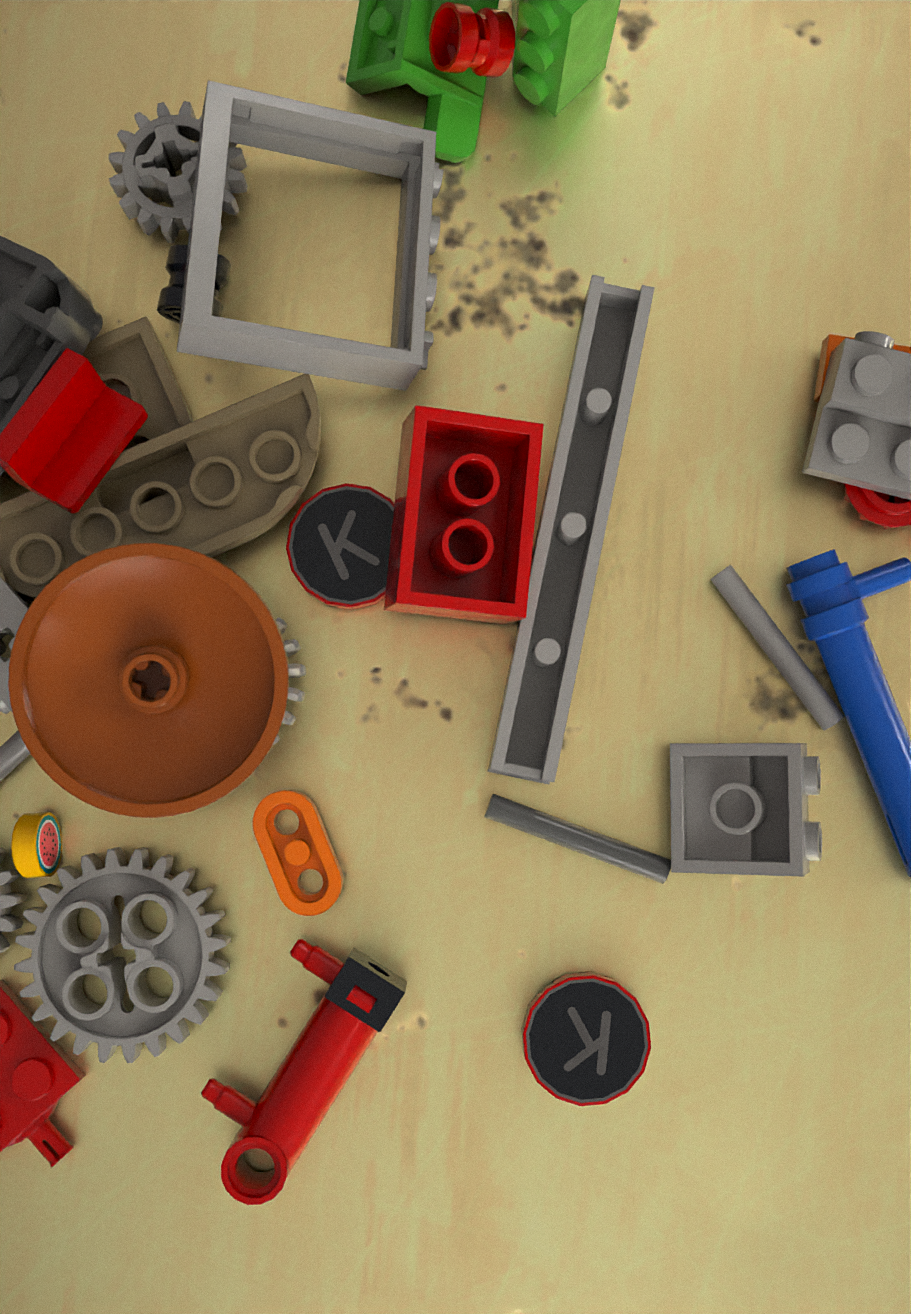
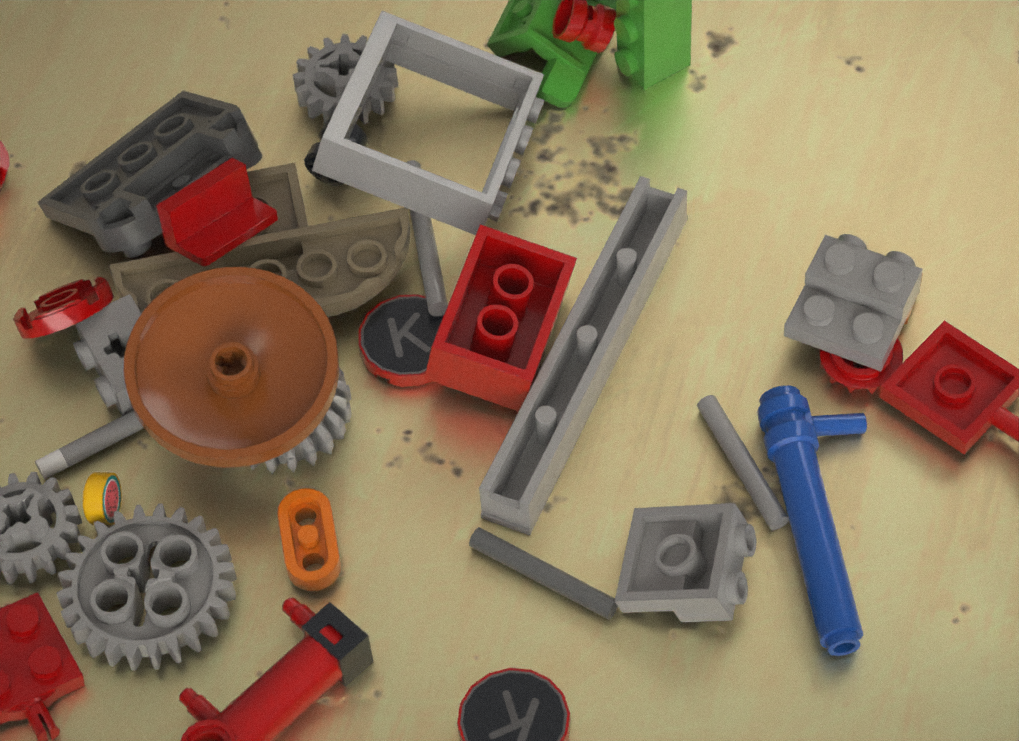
camera: 20 degrees right, 30 degrees down
none -> light grey bar [406,160,448,316]

